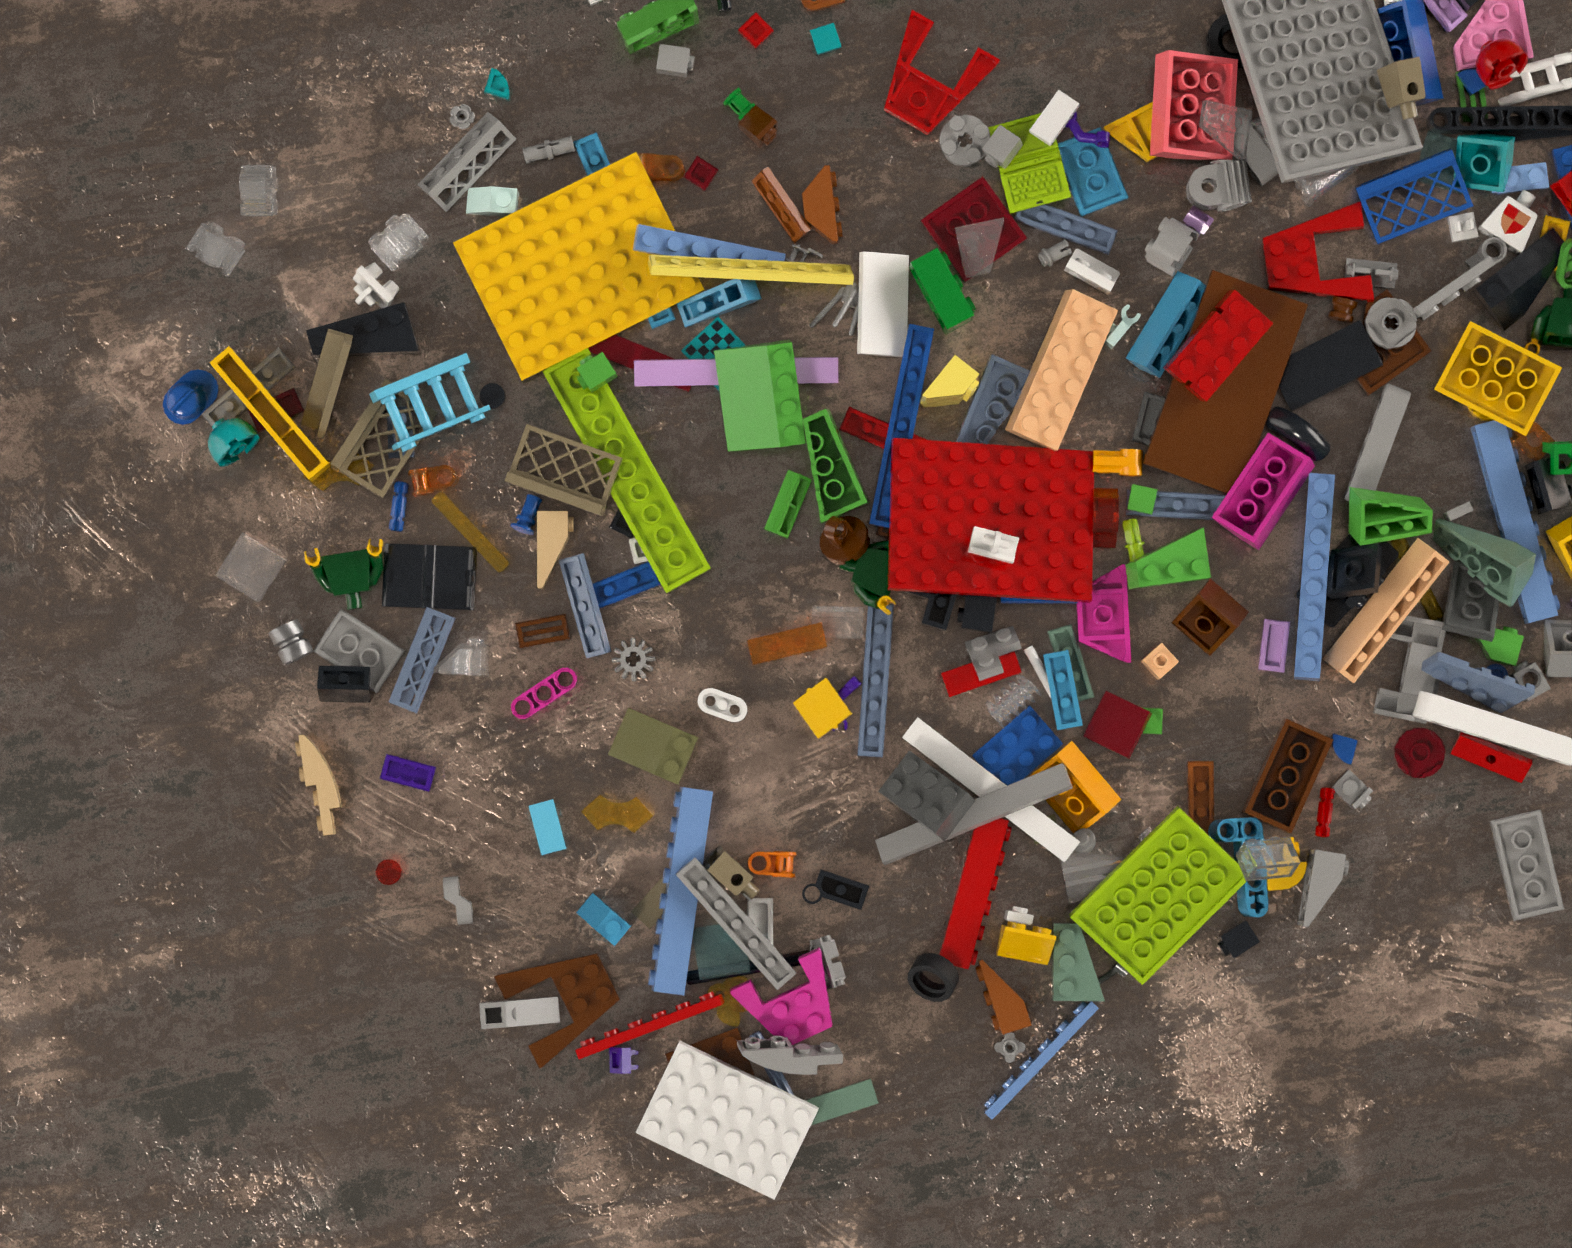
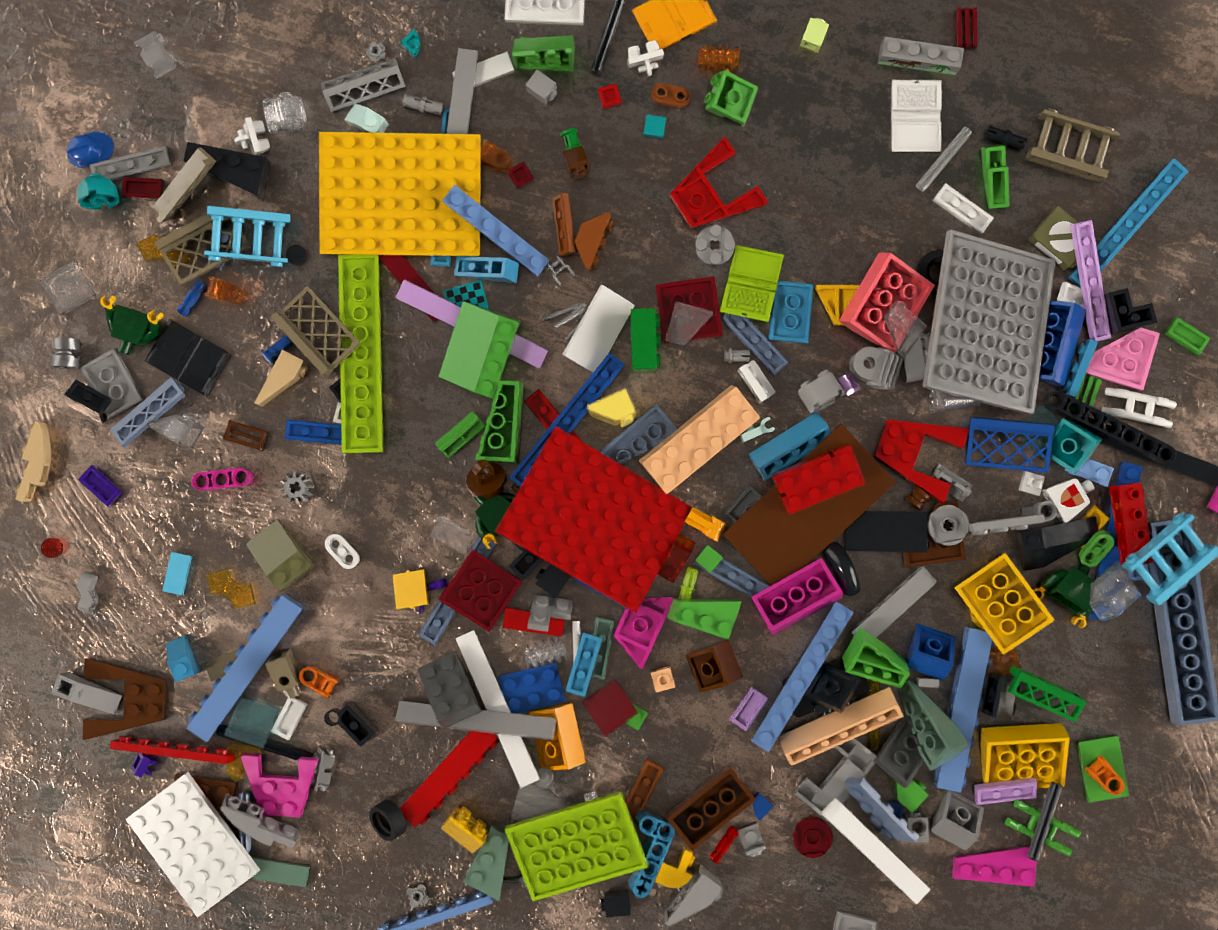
camera: 30 degrees right, 0 degrees up
yellow brick [209,346,331,482] -> none
clear brick [239,165,278,216] -> none
clear yellow axle [431,492,509,573] -> none
sand blue tile [559,553,611,659] -> none
bright green brick [576,352,617,393] -> none
light yellow tile [648,255,854,285] -> none
light grey plate [676,857,797,990] -> none
clear orange tile [747,622,828,665] -> none
white hips [968,526,1019,564] -> none
dark orange slope [975,959,1032,1035] -> none
light grey brick [982,125,1023,169] -> none
white plate [1004,906,1034,925] -> none
white tile [1029,90,1080,147] -> none
dark purple arm [1065,112,1110,148] -> none
clear brick [1236,836,1300,881] -> none
dark tan torso [1377,57,1426,120] -> none
red tile [1451,732,1533,783] -> none
blue tile [1457,69,1486,96] -> none
red cylinder [1475,38,1528,90] -> none
none -> dark red plate [438,549,523,632]
none -> light grey tile [447,48,478,134]
none -> white tile [452,52,515,87]
none -> blue slope [906,624,956,681]
none -> dark azure plate [1062,339,1098,398]

